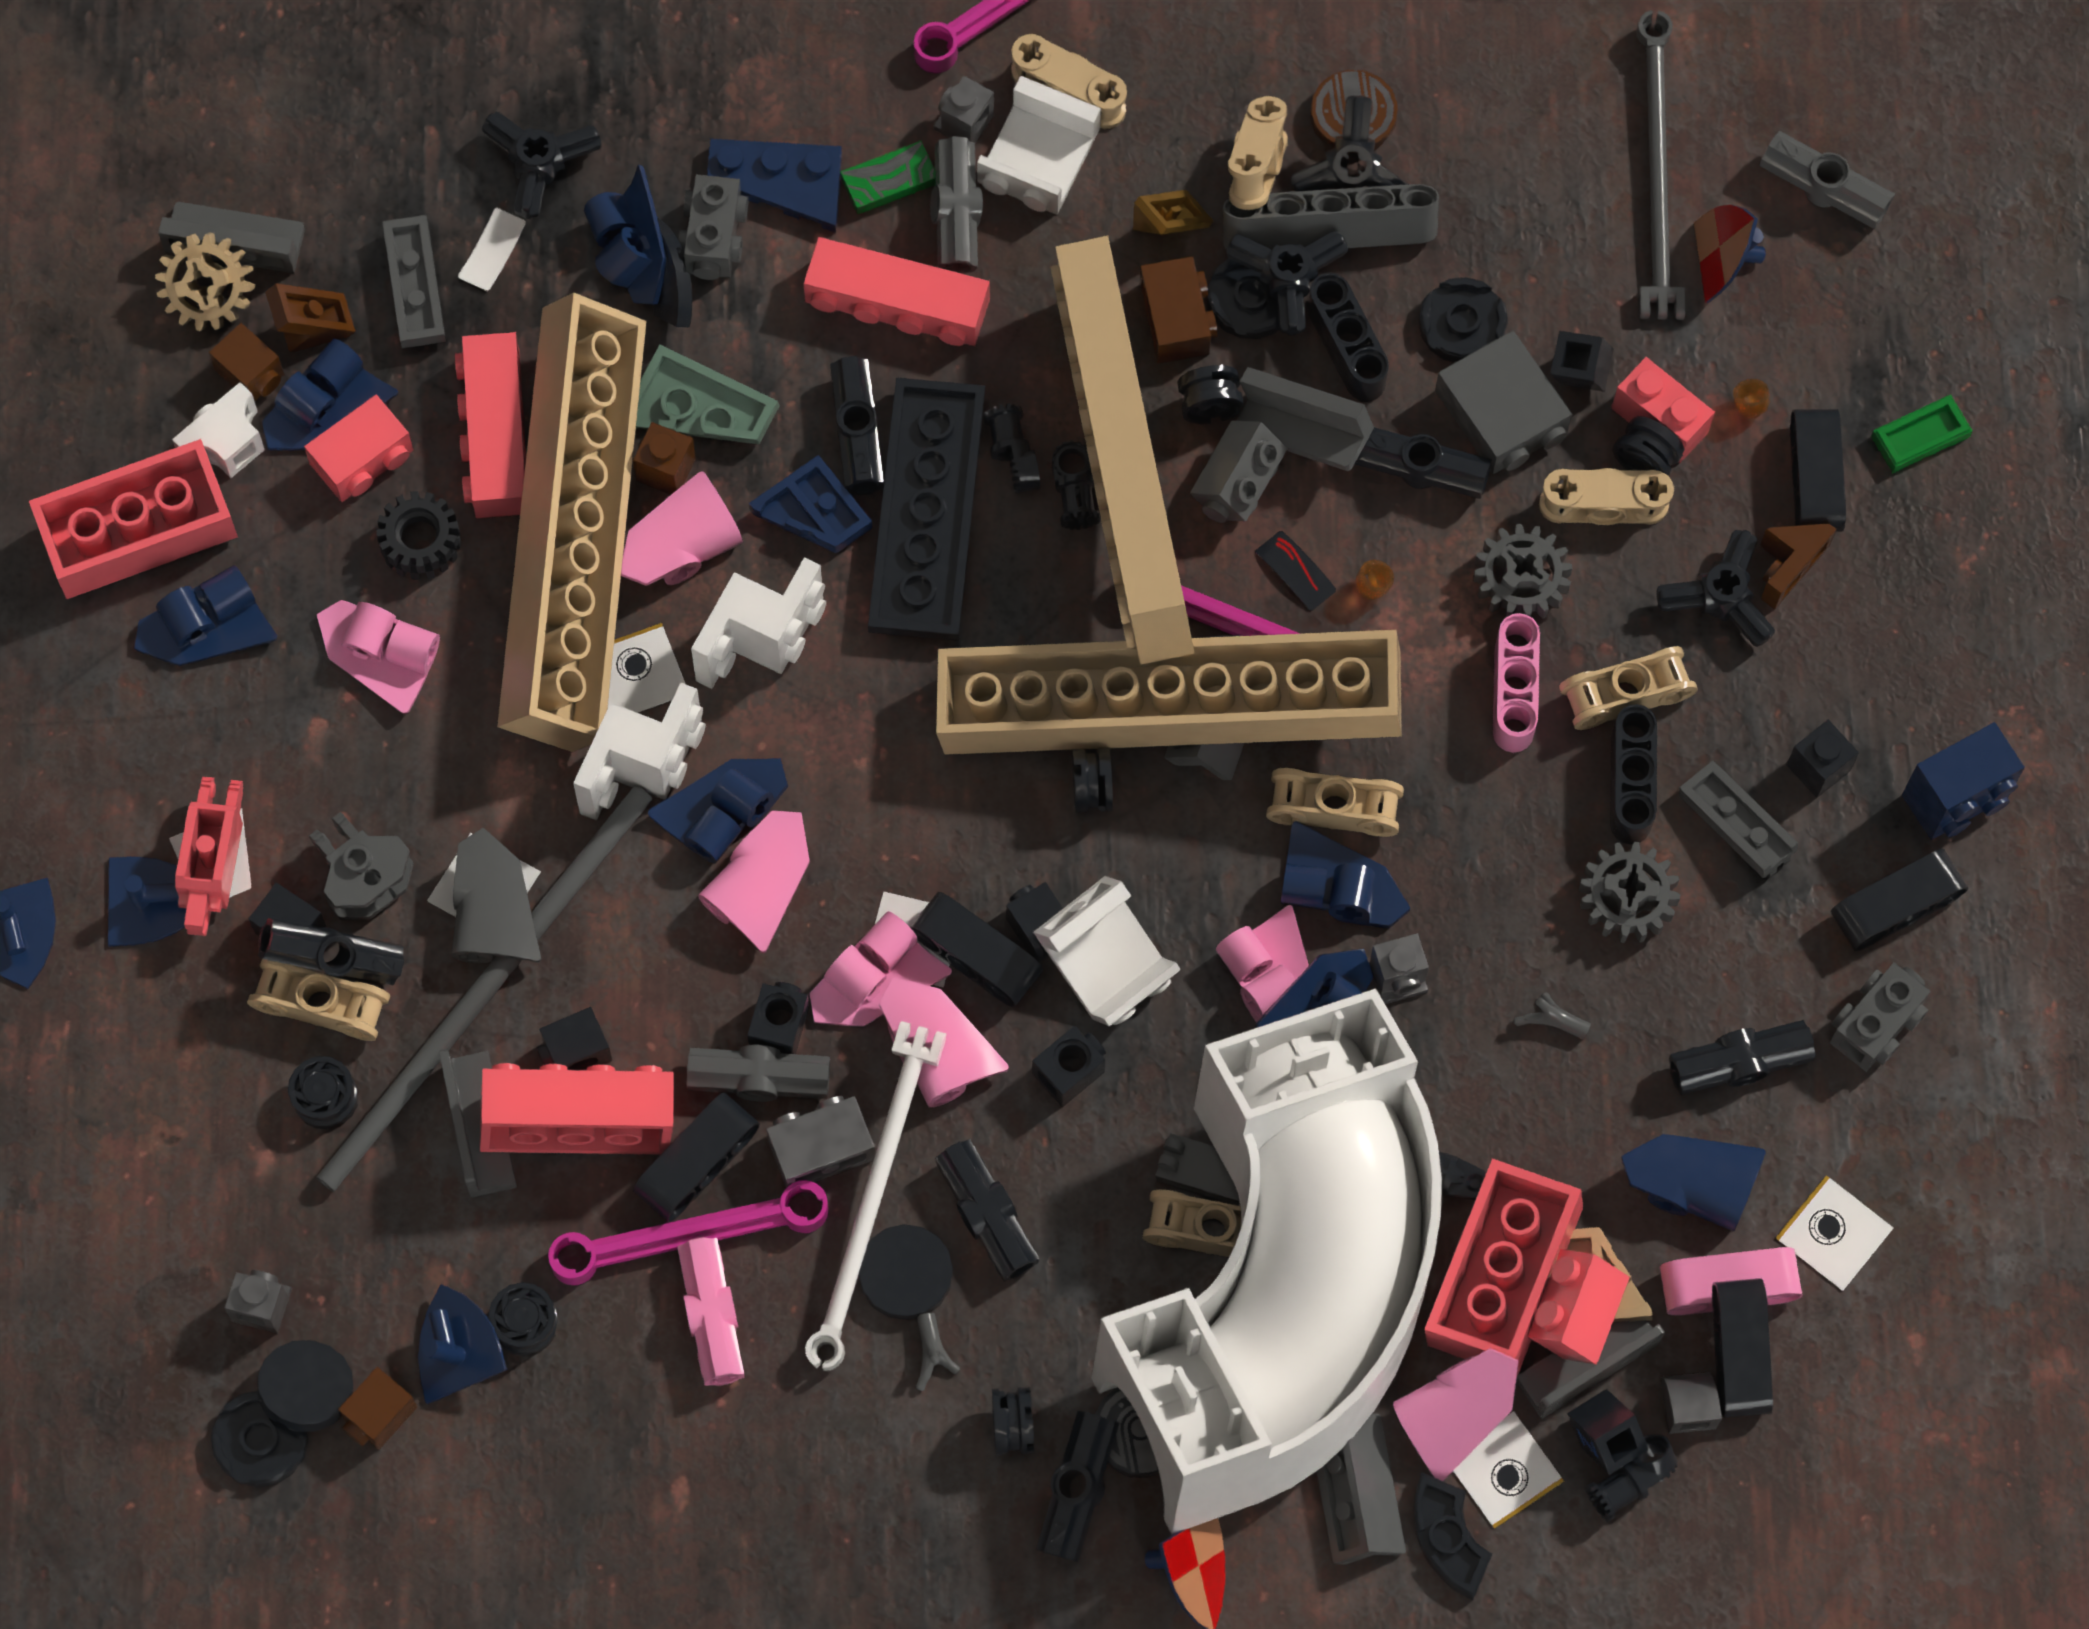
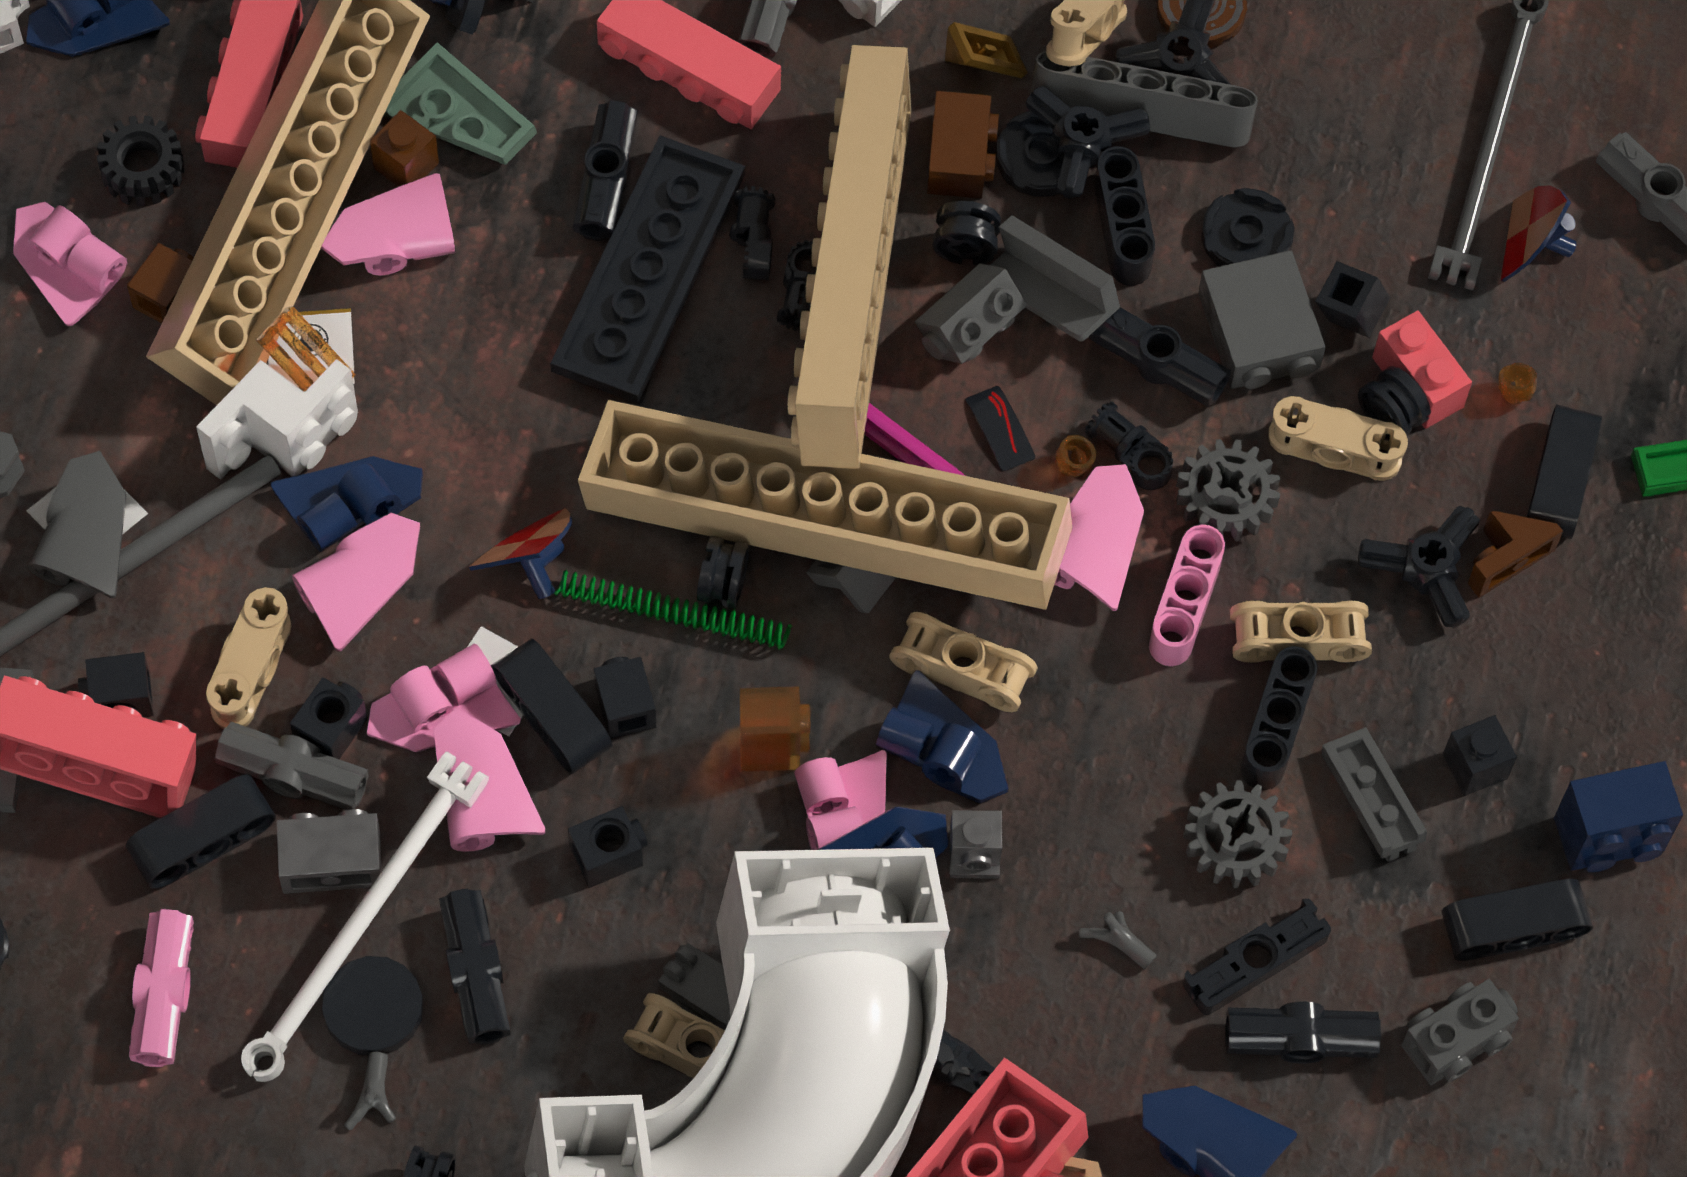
camera: 15 degrees right, 5 degrees down
coral brick [304,394,414,502] -> none
dark pink piece [548,1180,828,1285] -> none
white bracket [691,557,827,689] -> none
dark blue wing [749,455,873,553] -> none
white panel [1033,876,1181,1026] -> none
none -> reddish brown brick [127,243,194,323]
none -> tan piece [206,587,292,729]
none -> clear orange tile [256,306,356,392]
none -> shield [469,508,572,599]
none -> green piece [555,569,792,650]
none -> clear orange brick [739,686,810,771]
none -> bright pink panel [1054,464,1144,611]
none -> black connector [1085,401,1173,490]
none -> black piece [1183,899,1331,1015]

